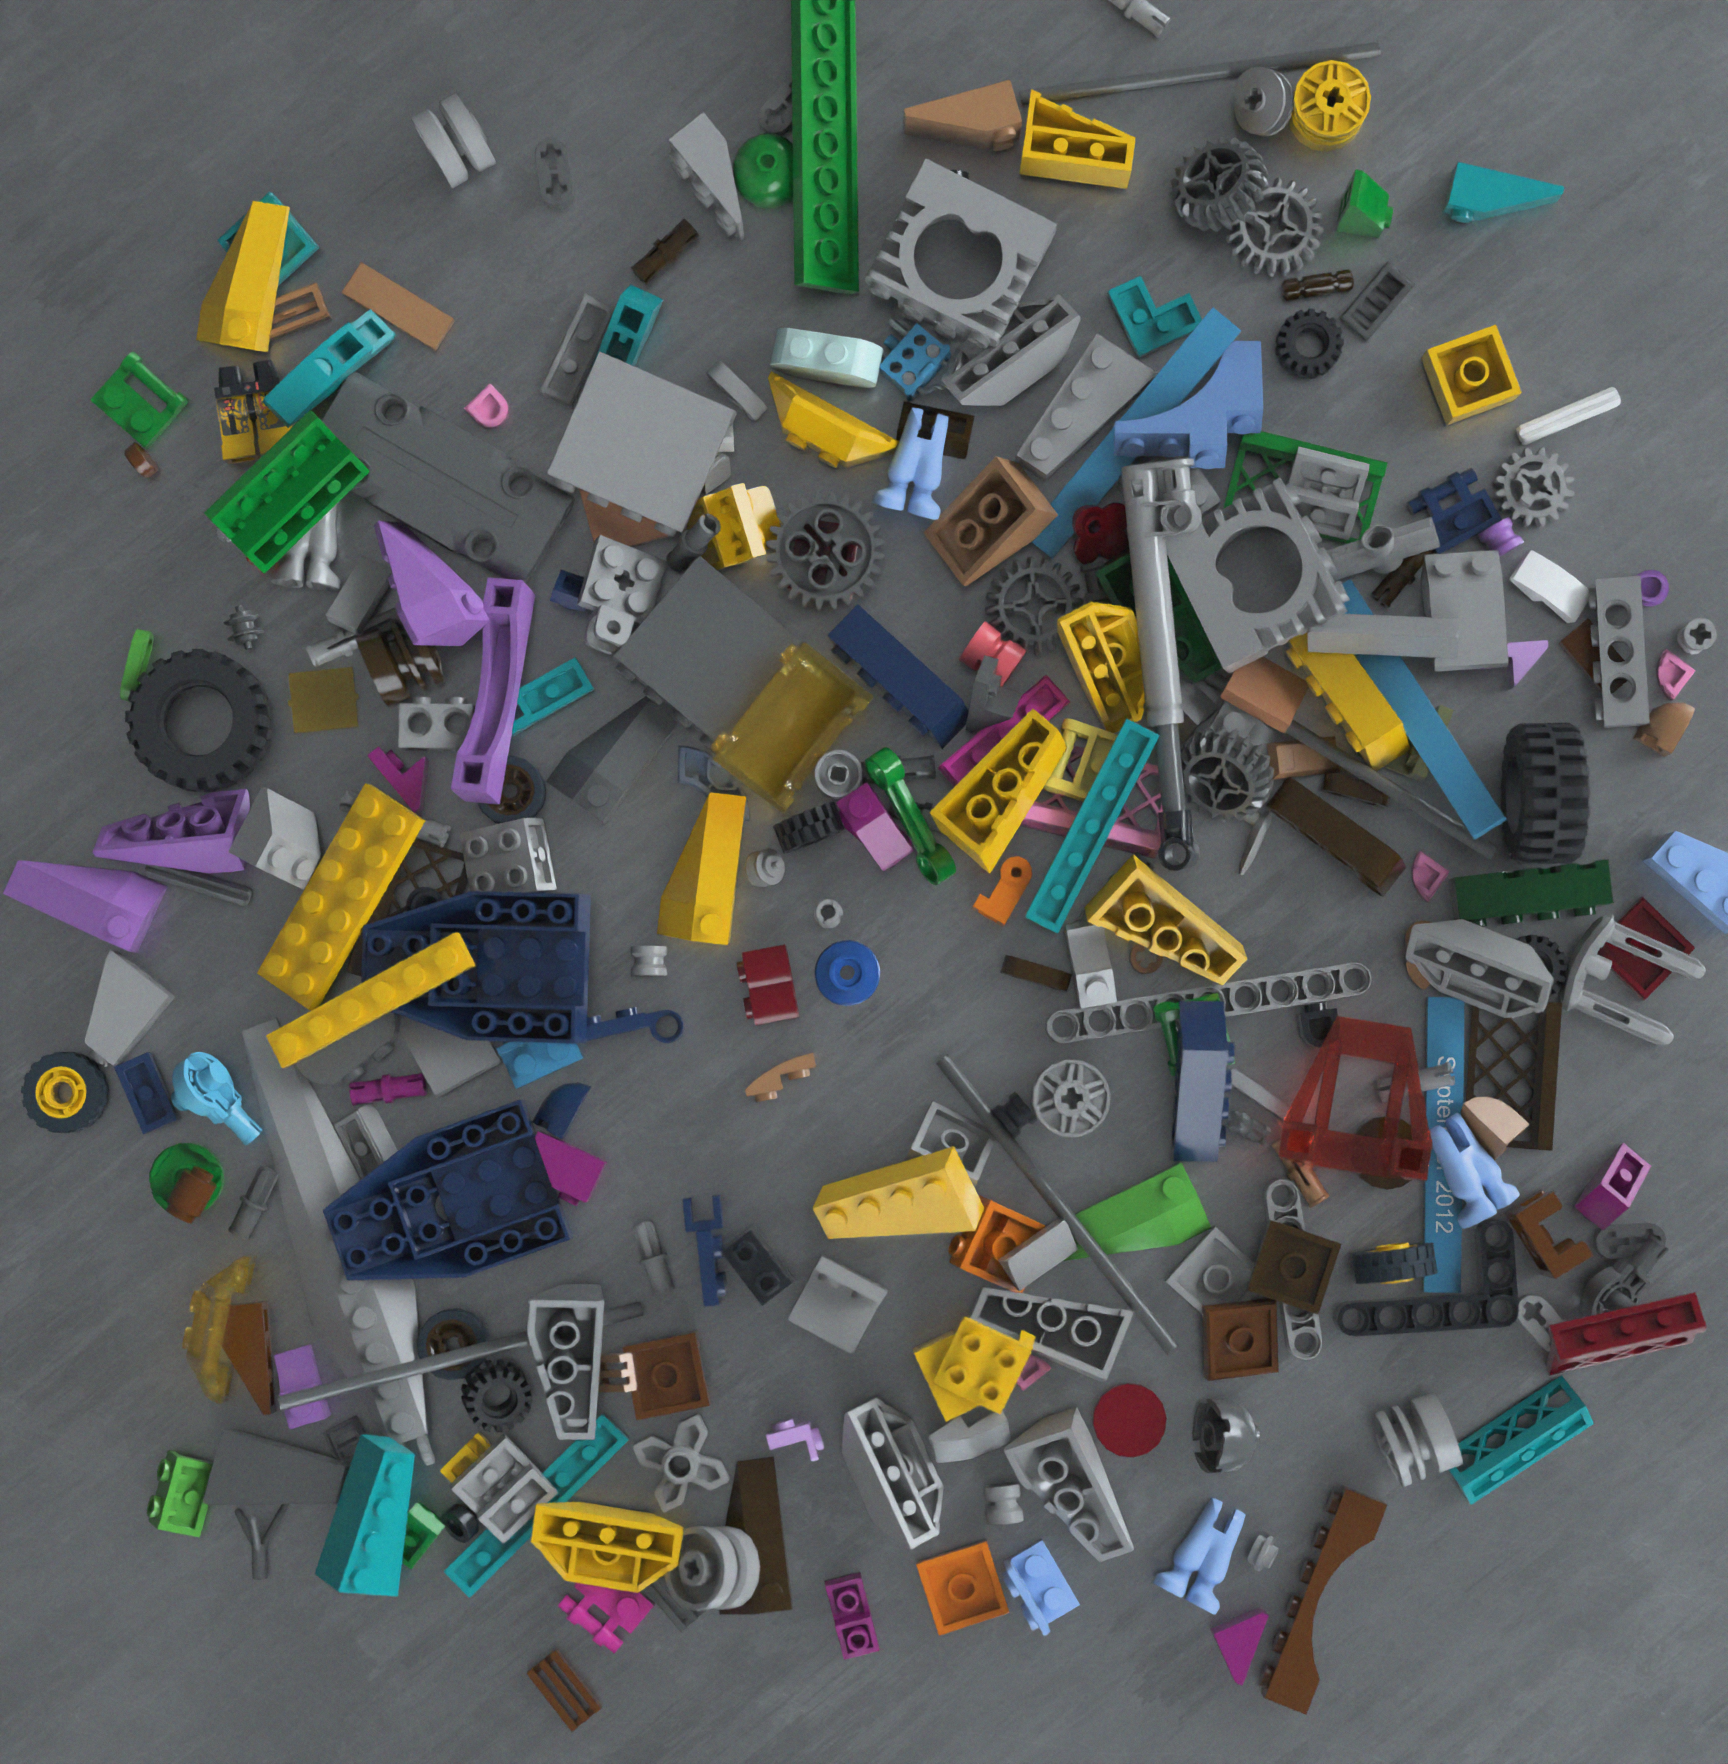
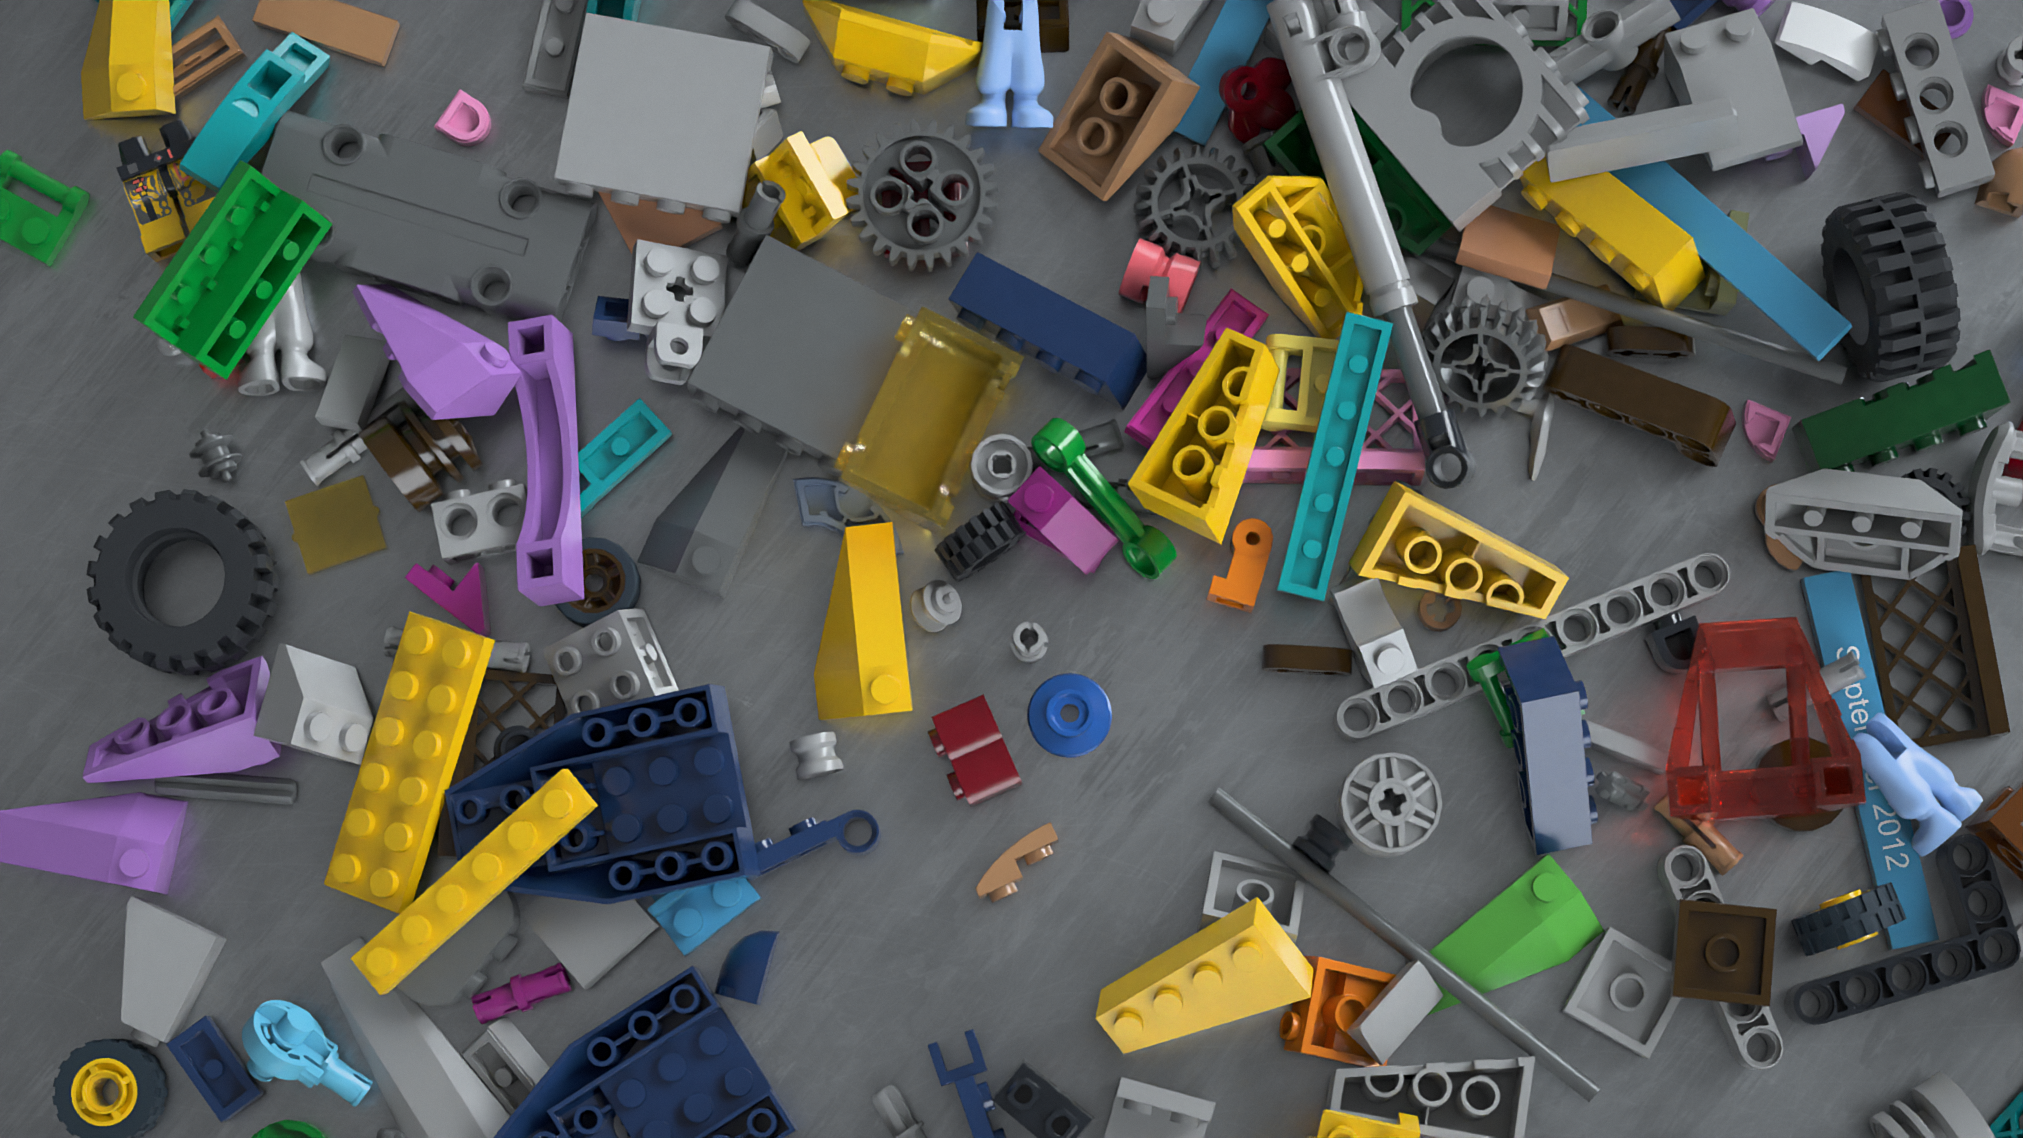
camera: 10 degrees left, 5 degrees down
bright green tile [120,629,154,702] -> none
reddish brown tile [124,442,159,479] -> none
magenta slope [535,1131,607,1206] -> none
reddish brown tile [1202,1298,1279,1381] -> none
brick [1461,1096,1529,1160] -> none

